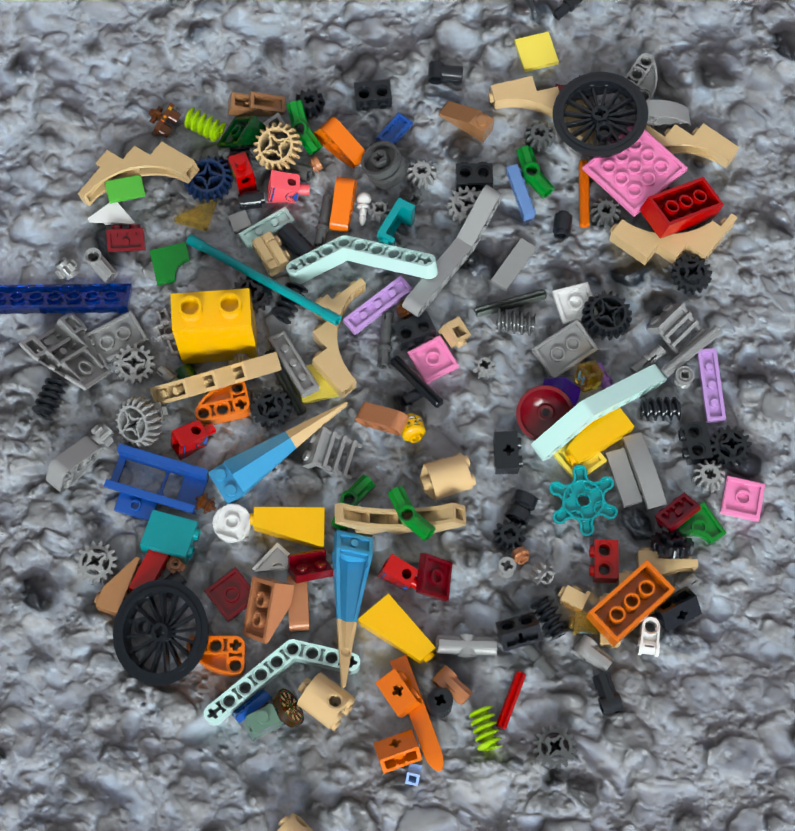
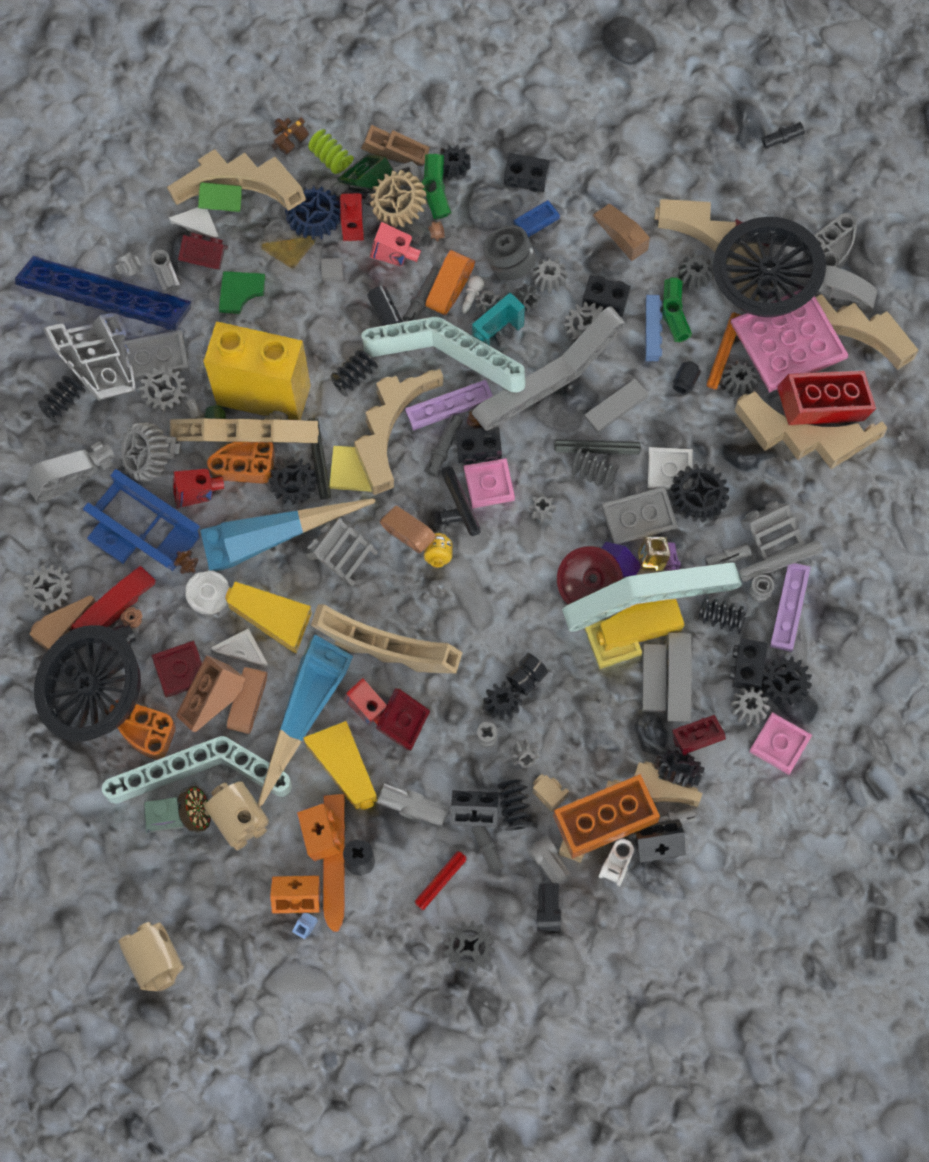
camera: 20 degrees right, 0 degrees up
teal panel [140,510,201,564] -> none
teal piece [186,234,342,326] -> none
blue plate [232,689,271,724] -> none
black gear [233,276,273,314] -> none
black brick [238,190,265,210] -> none
light aqua tile [238,206,295,250] -> none
tan brick [252,231,291,277] -> none
light grey tile [268,330,320,398] -> none
dark red bracket [288,548,333,583] -> none
orange beam [314,117,365,169] -> none
green piece [331,474,376,531] -> none
green piece [387,486,436,542] -> none
tan cylinder [419,452,476,501] -> none
black piece [427,61,463,85] -> none
nougat piece [431,665,473,706] -> none
tan brick [438,317,471,349] -> none
lime piece [469,705,503,751] -> none
black brick [493,431,523,474] -> none
nougat plate [511,546,530,564] -> none
light yellow tile [514,31,559,73] -> none
teal plate [549,464,618,536] -> none
clear yellow brick [569,611,598,637] -> none
red brick [589,539,619,583] -> none
black gear [671,254,712,295] -> none
green tile [676,502,726,545] -> none

